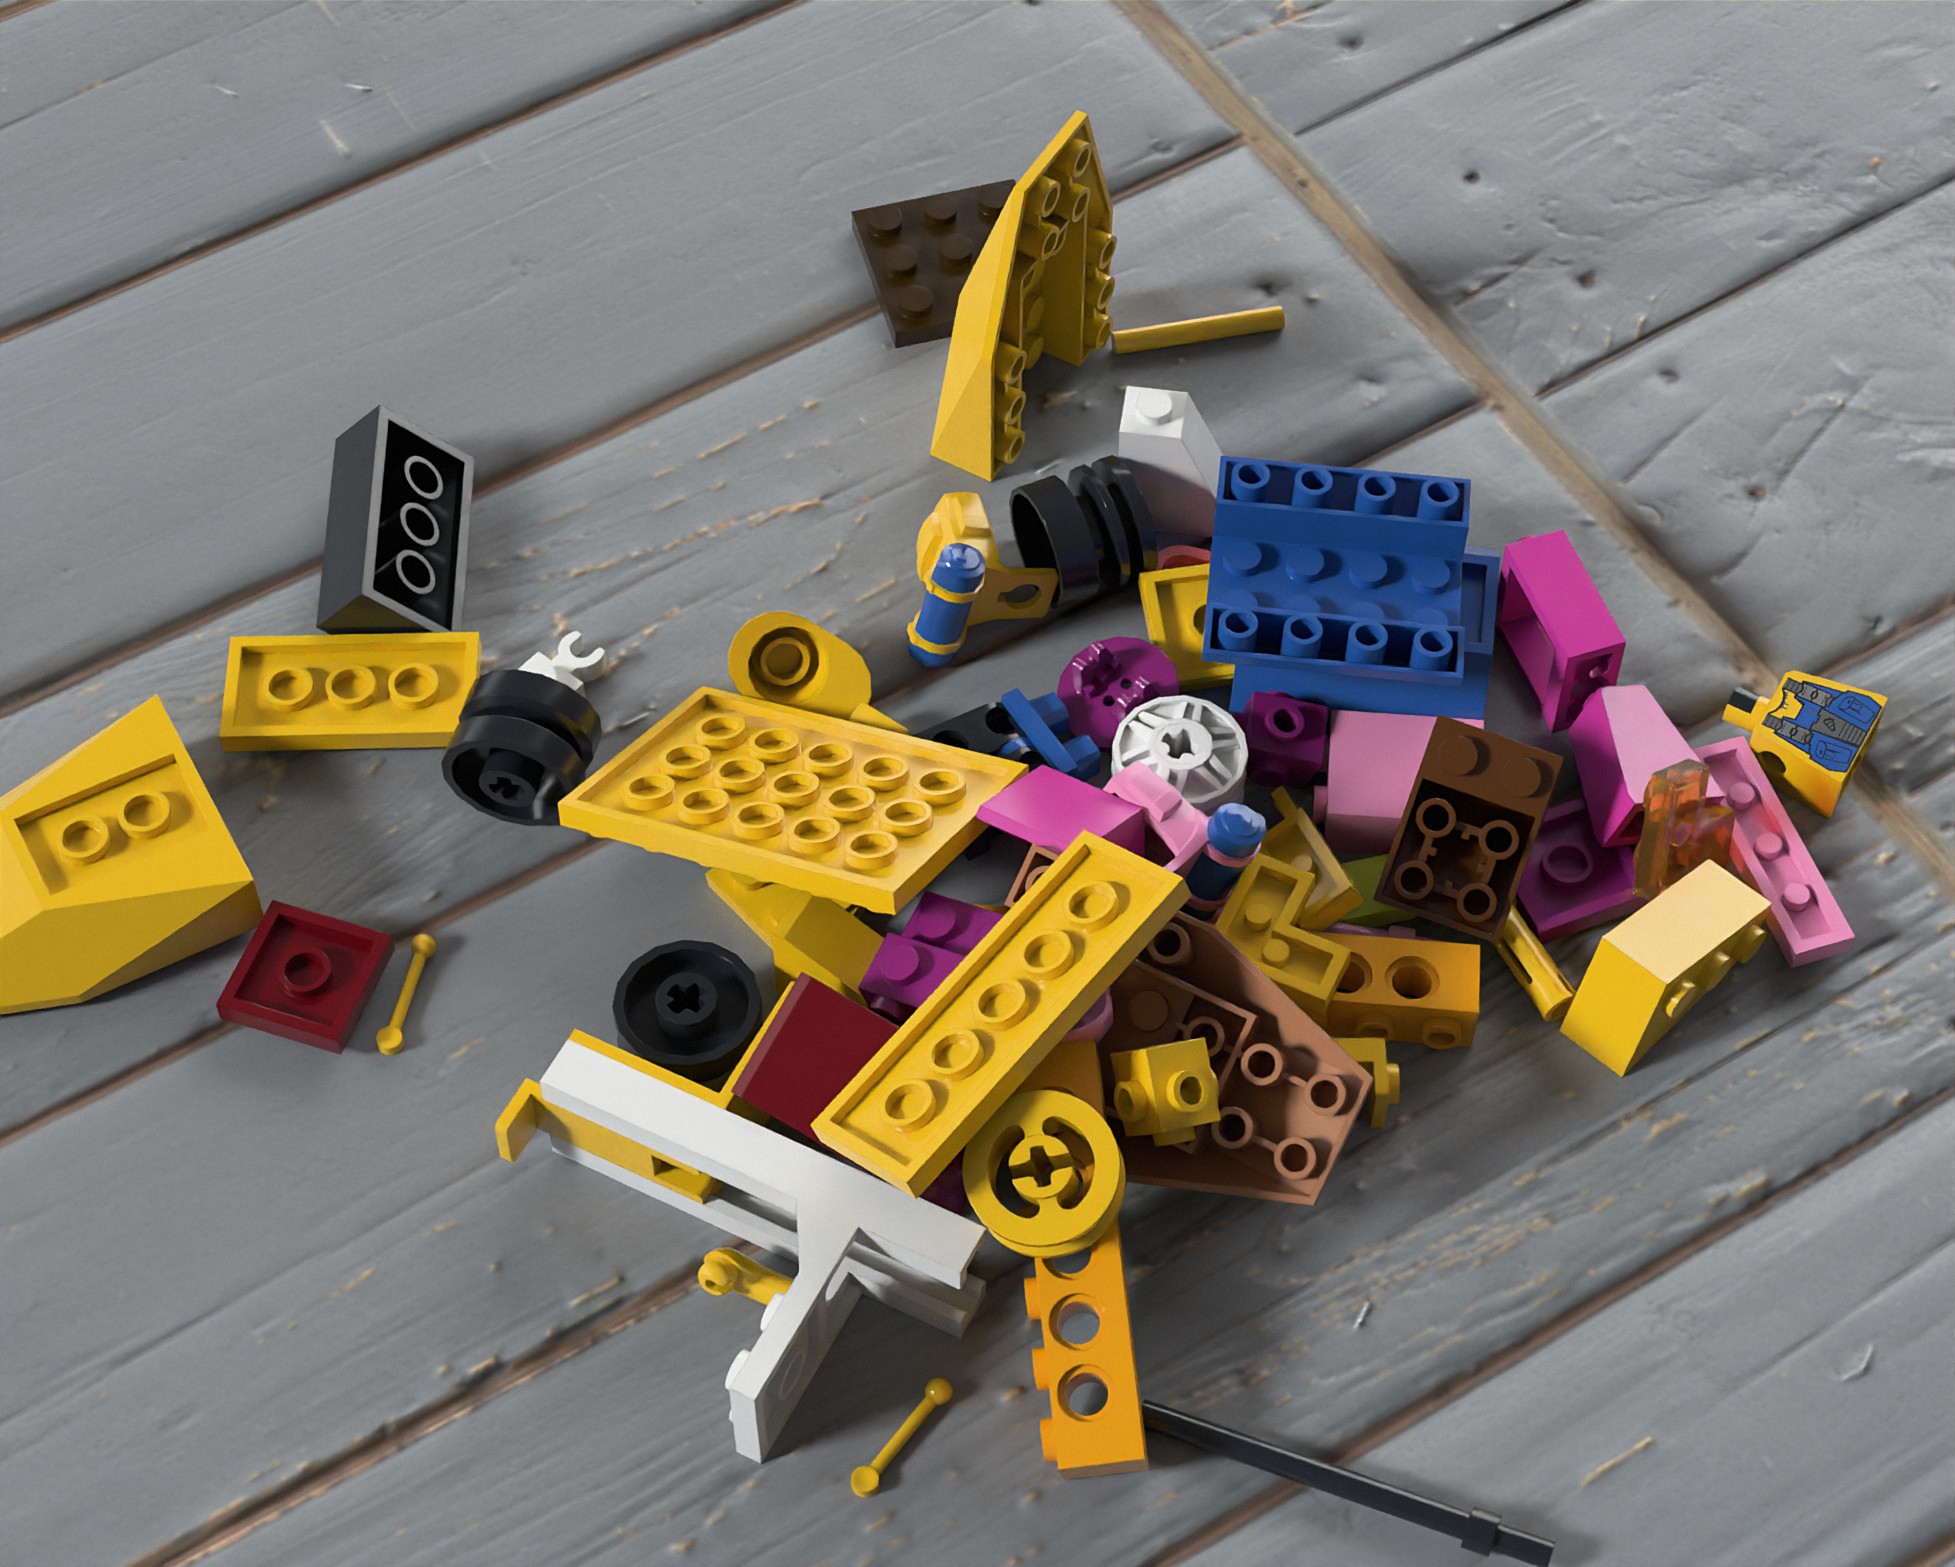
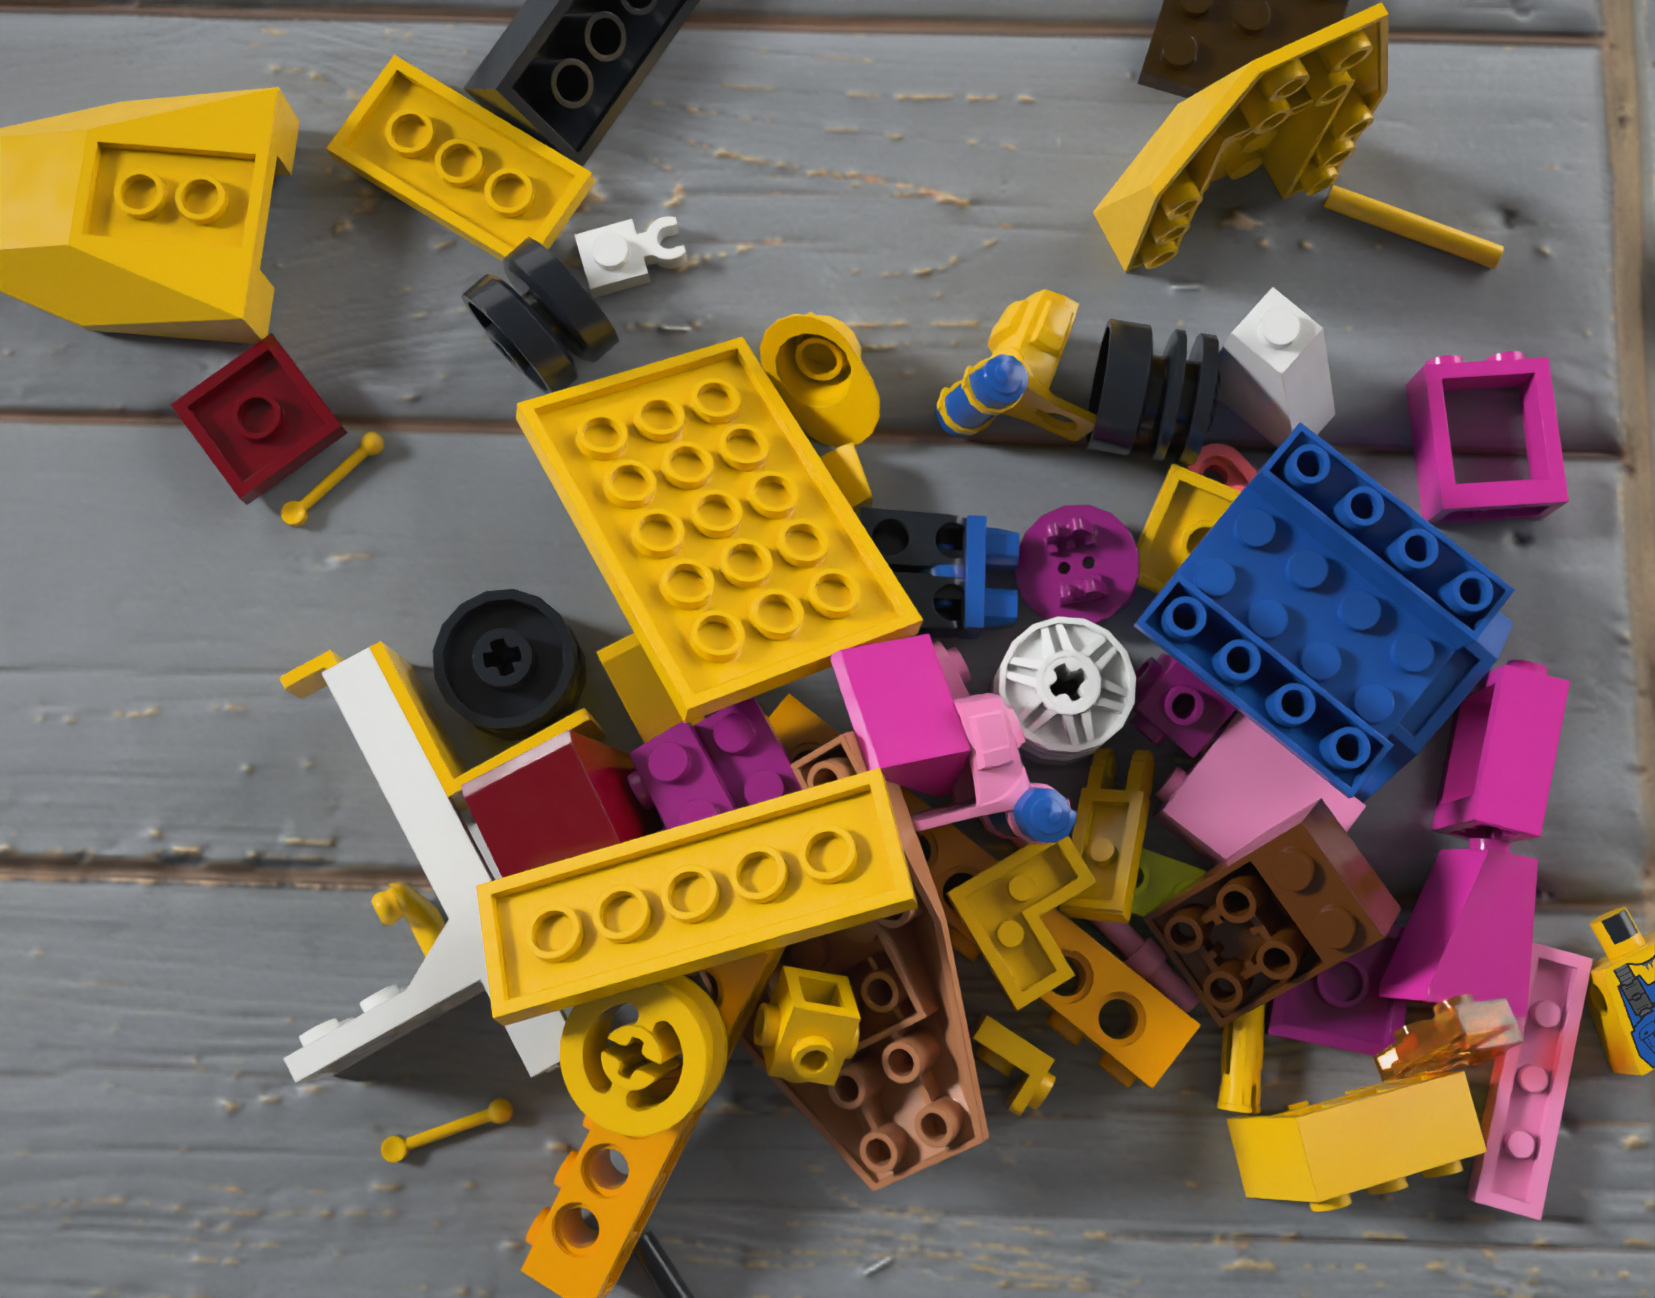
camera: 35 degrees right, 25 degrees up
none -> dark pink window [1405,351,1569,525]

